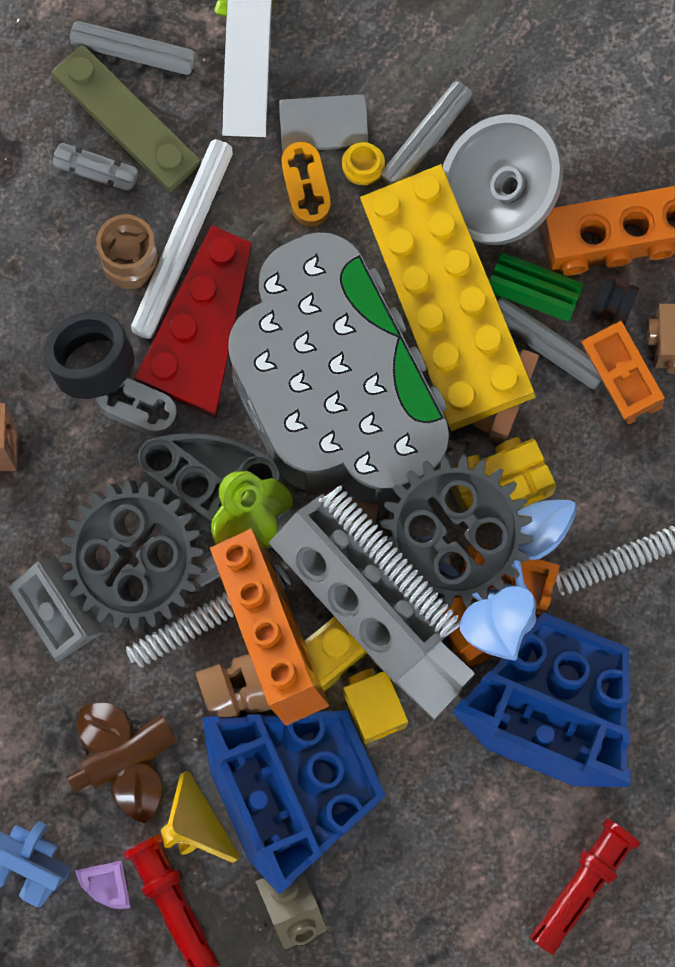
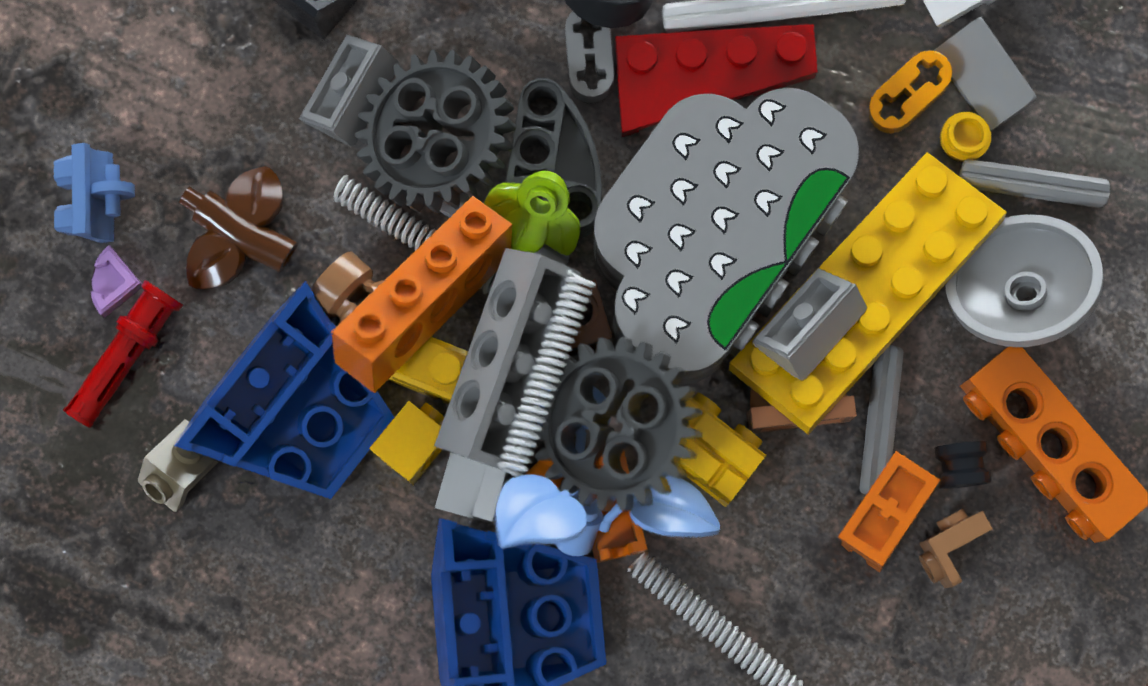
camera: 65 degrees right, 5 degrees up
yellow piece [161,771,240,863] -> none
green tile [489,253,584,322] -> none
none -> light grey slope [752,268,867,381]

